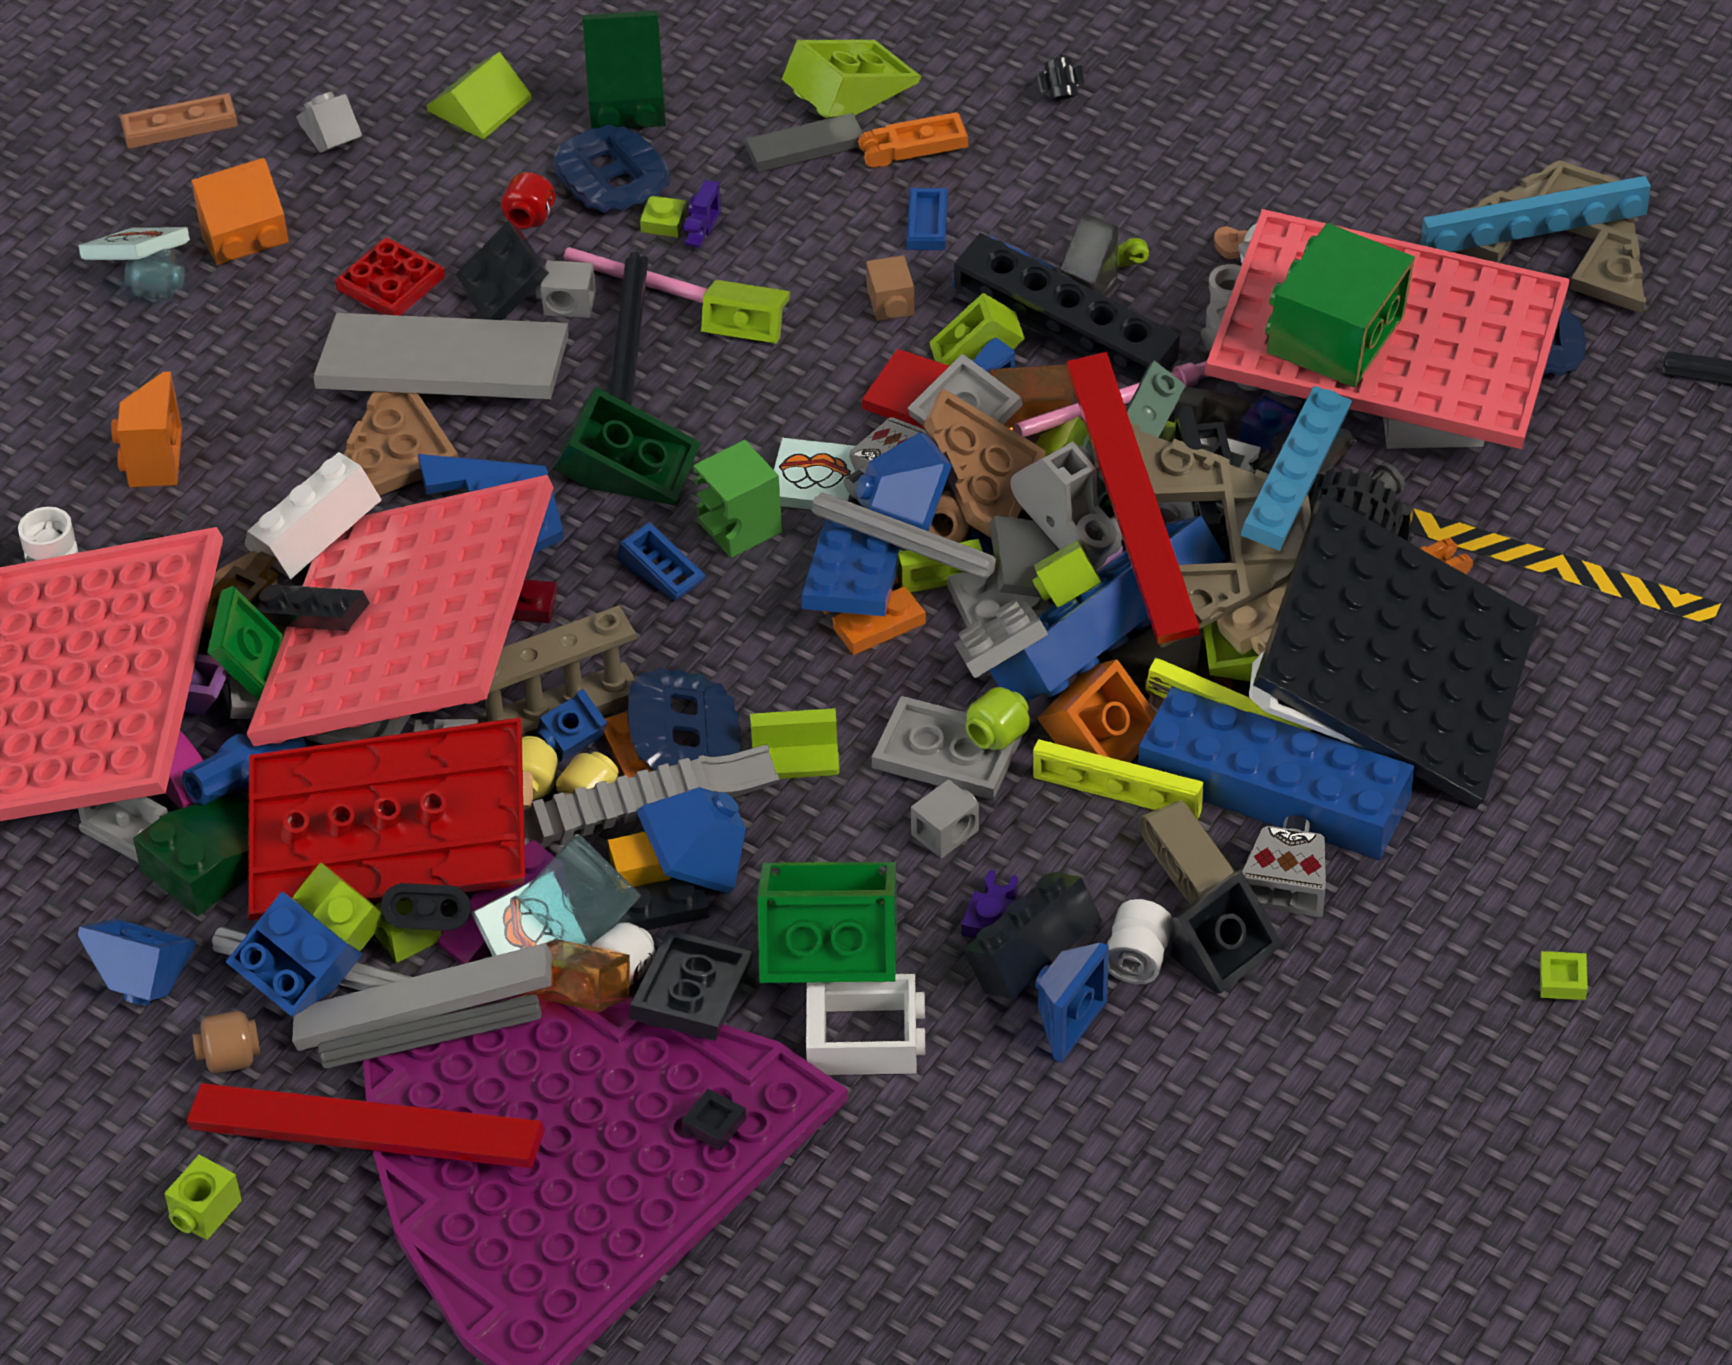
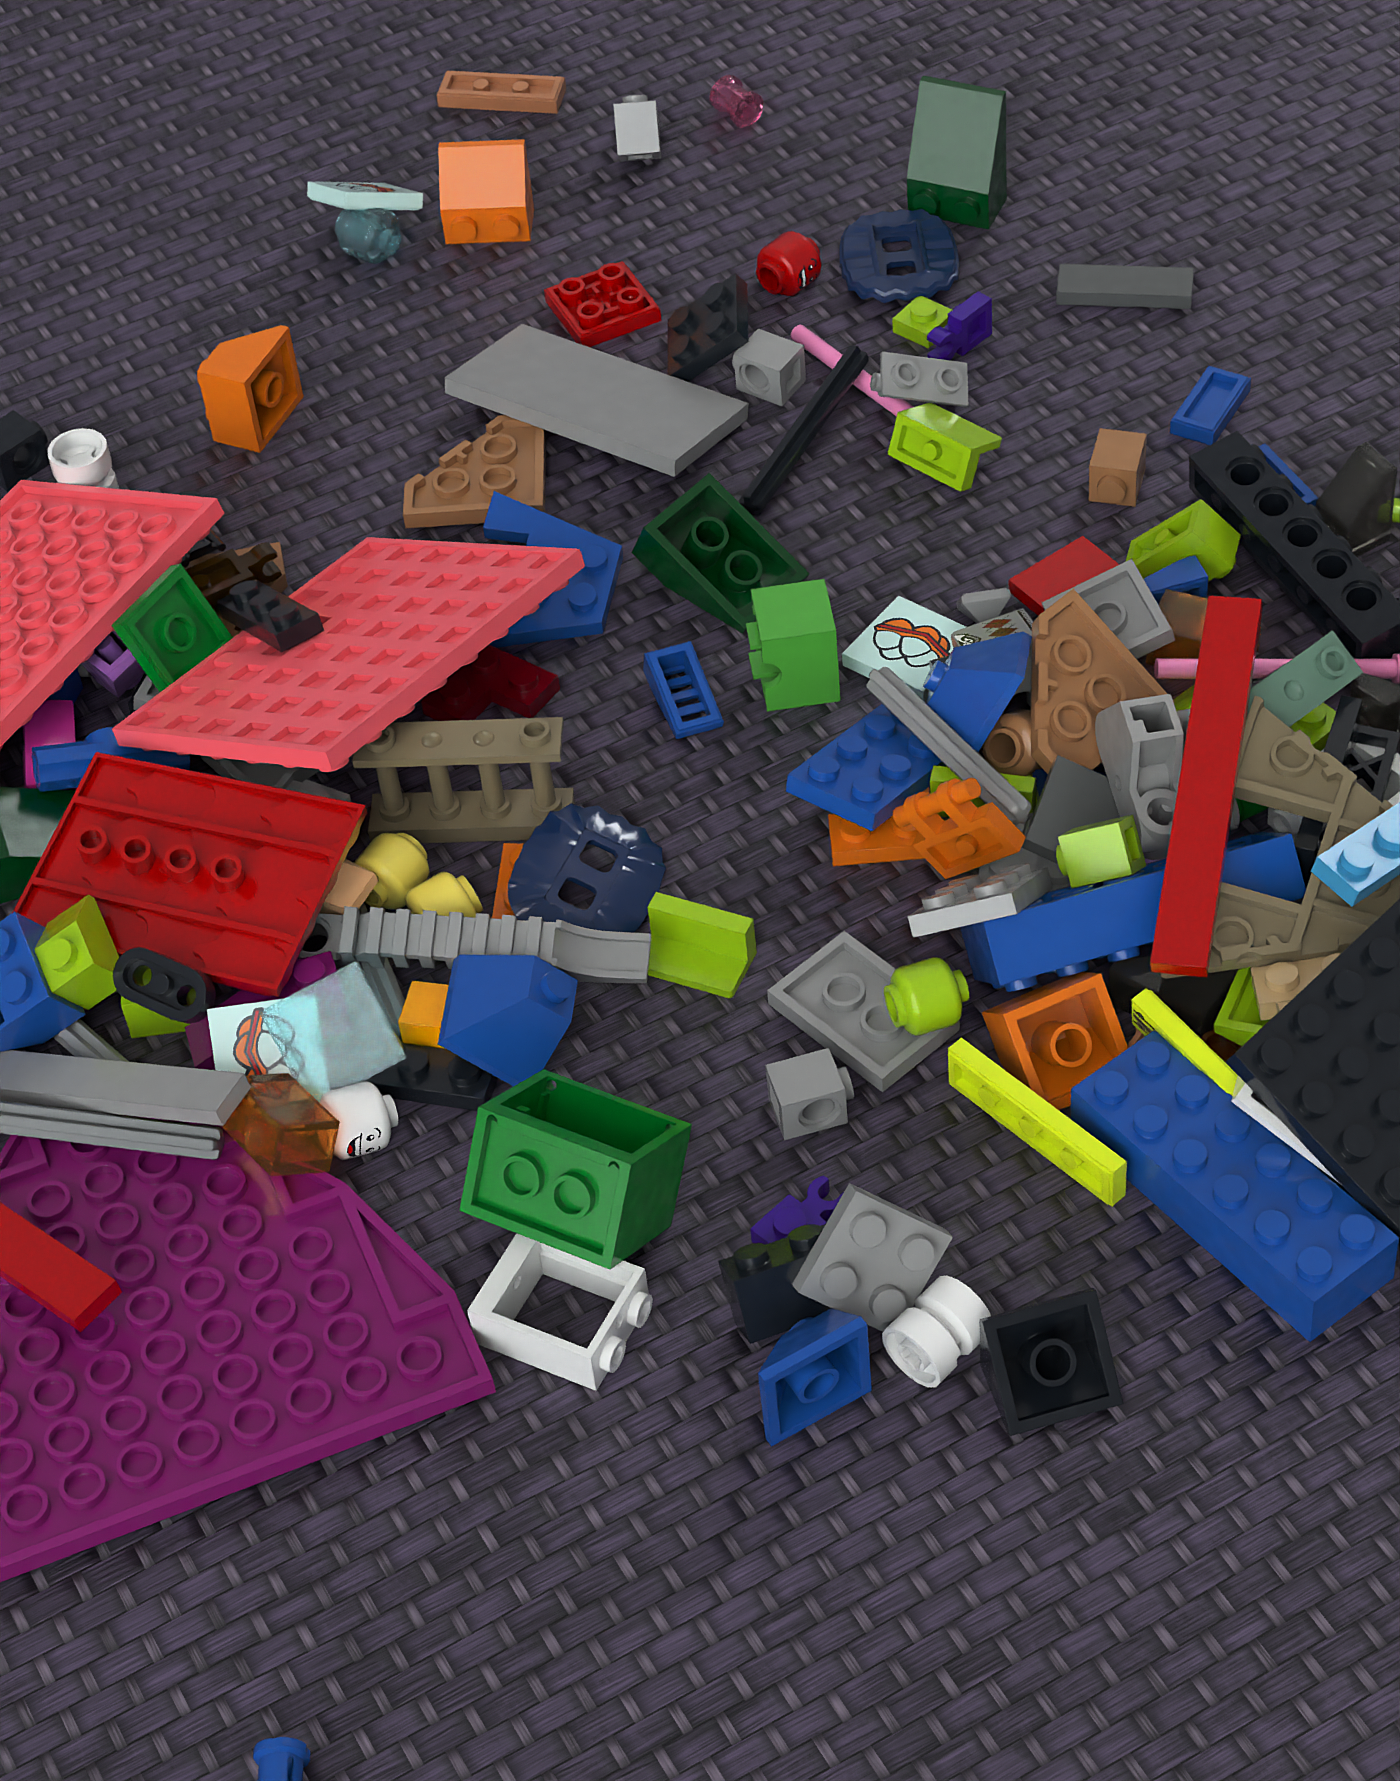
camera: 30 degrees right, 0 degrees up
white slope [245,452,382,579] -> none
lime slope [426,51,532,140] -> none
blue brick [537,689,607,762] -> none
black plate [629,930,753,1041] -> none
black tile [682,1089,747,1151] -> none
lime slope [782,40,921,119] -> none
orange hinge [858,112,968,168] -> none
dark tan beam [1139,800,1234,905] -> none
light grey torso [1242,815,1326,918] -> none
none -> clear pink bush [709,75,764,128]
none -> light grey plate [792,1183,953,1332]
none -> light grey hinge [870,352,969,407]
none -> orange plate [893,778,1026,879]
none -> light grey slope [956,588,1011,624]

